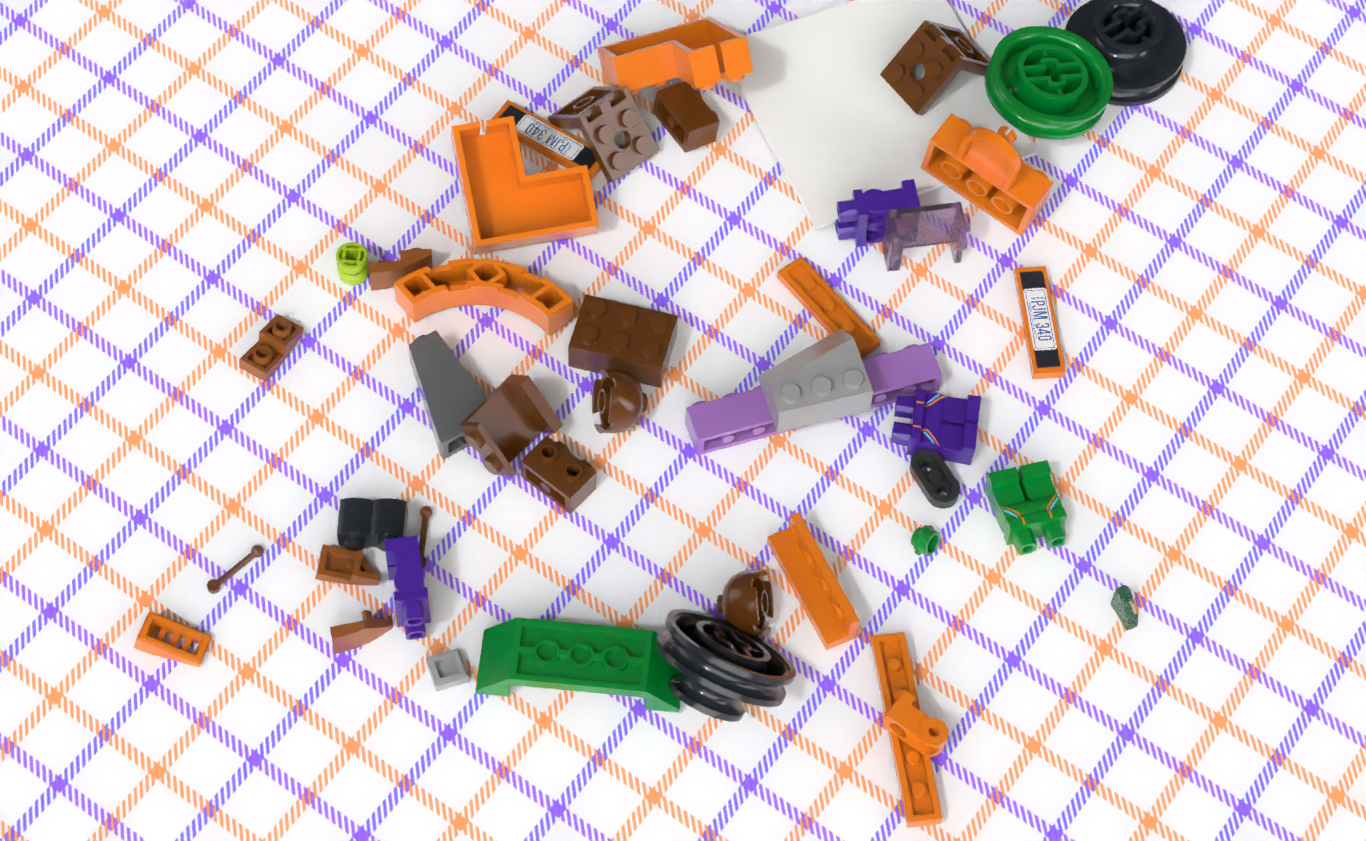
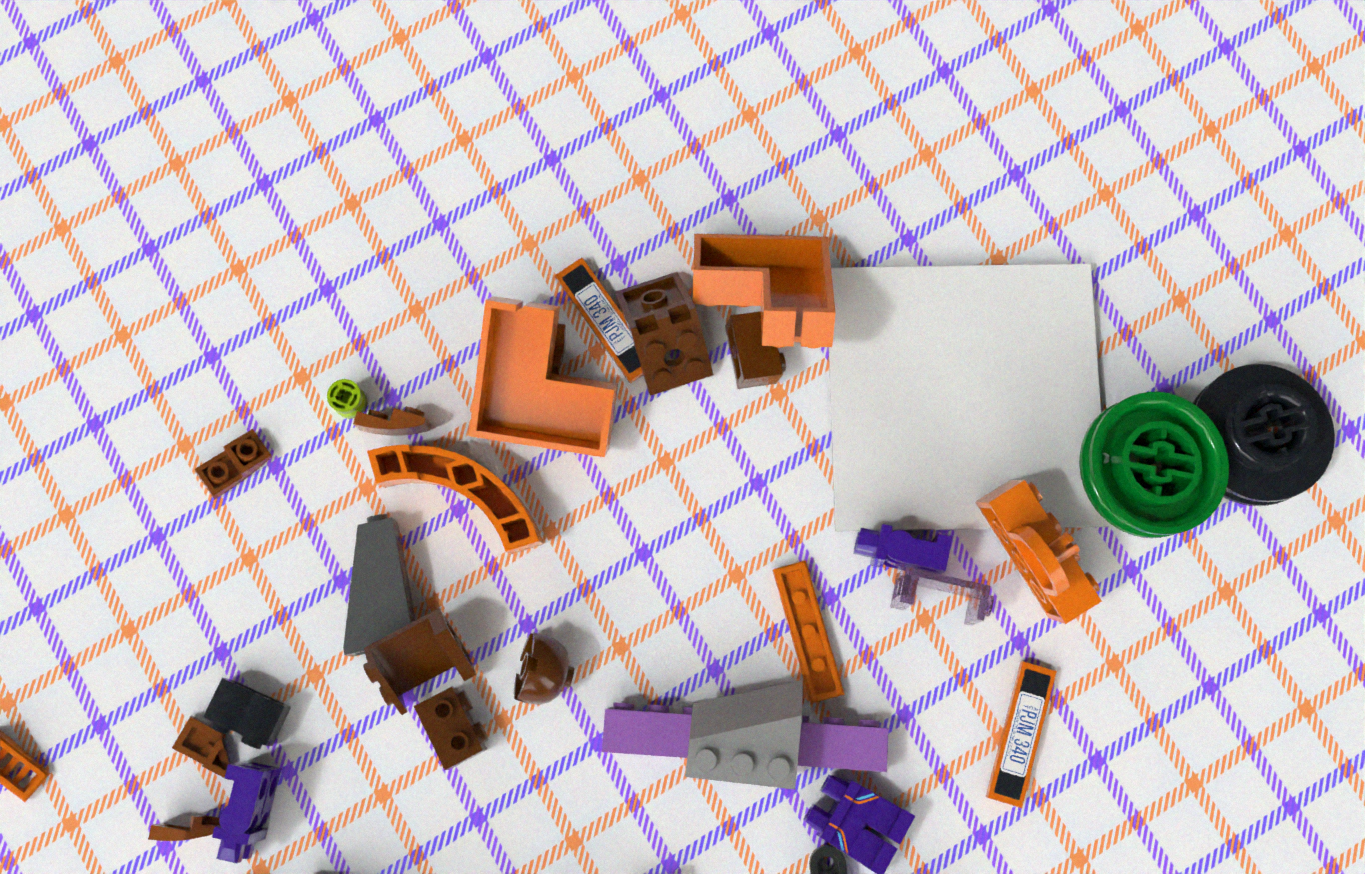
camera: 25 degrees right, 20 degrees up
reddish brown hinge [207,545,264,594] -> none
reddish brown hinge [419,506,433,569] -> none
reddish brown brick [568,294,678,388] -> none
reddish brown bracket [880,20,990,116] -> none

